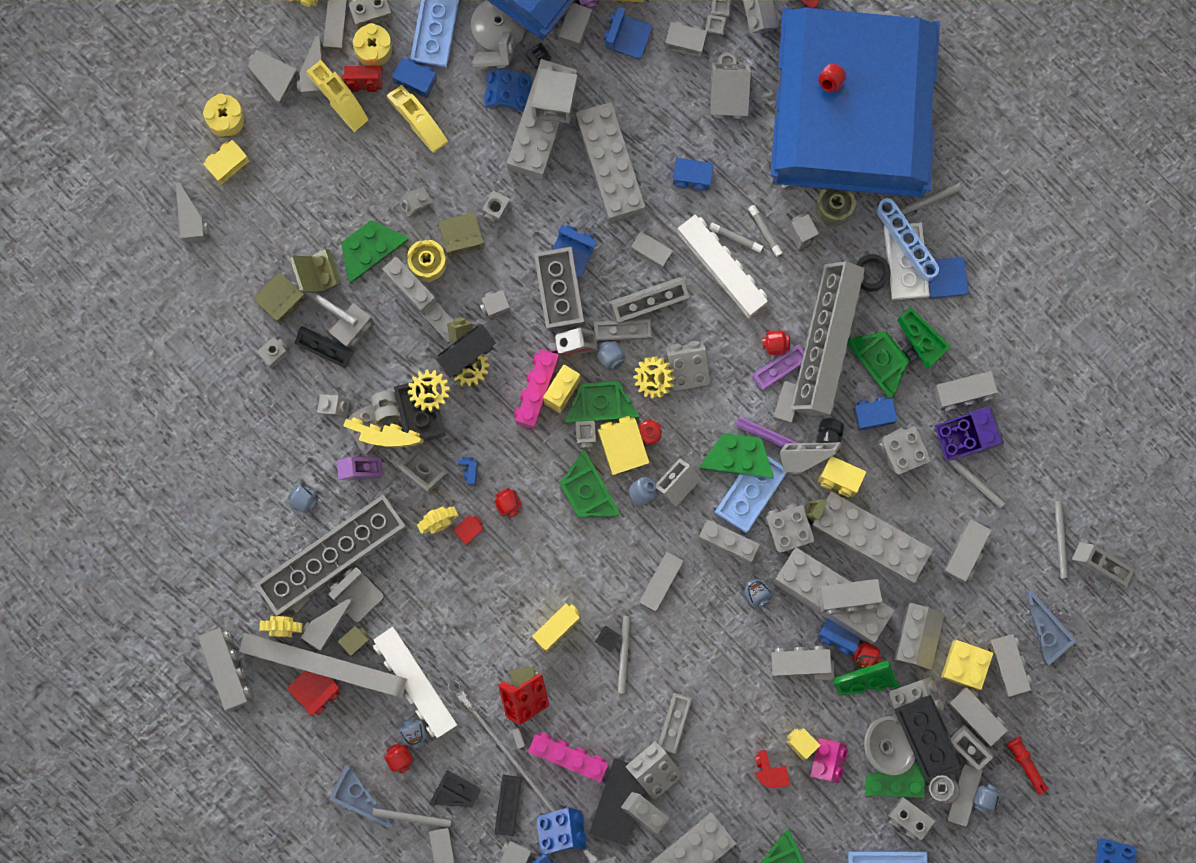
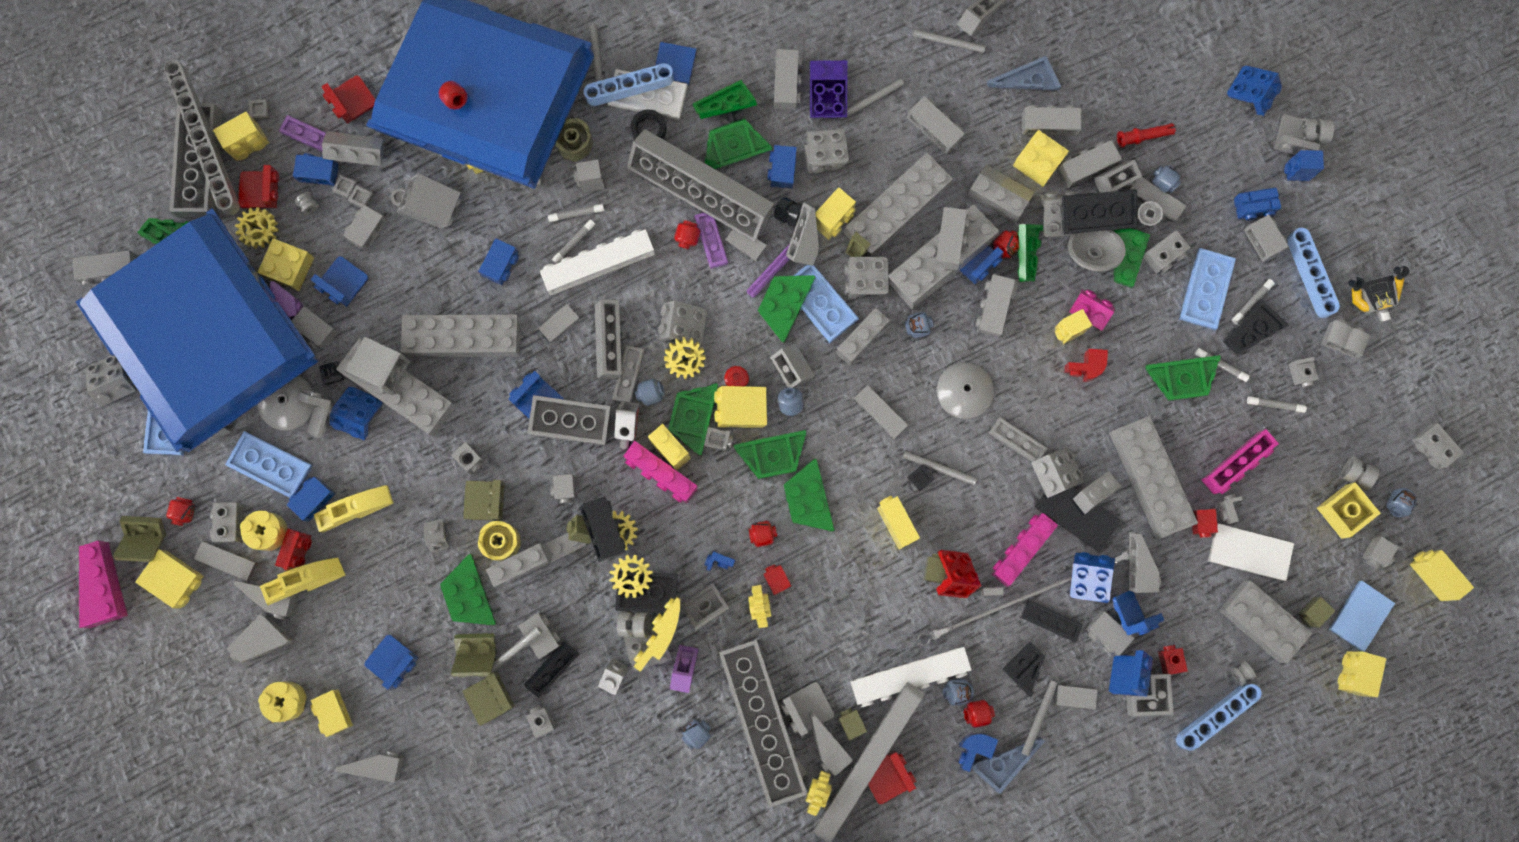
camera: 70 degrees left, 0 degrees up
none -> blue bracket [364,635,419,690]
none -> green wing [783,459,835,532]
none -> light grey dish [936,362,994,419]
none -> blue brick [958,733,998,772]

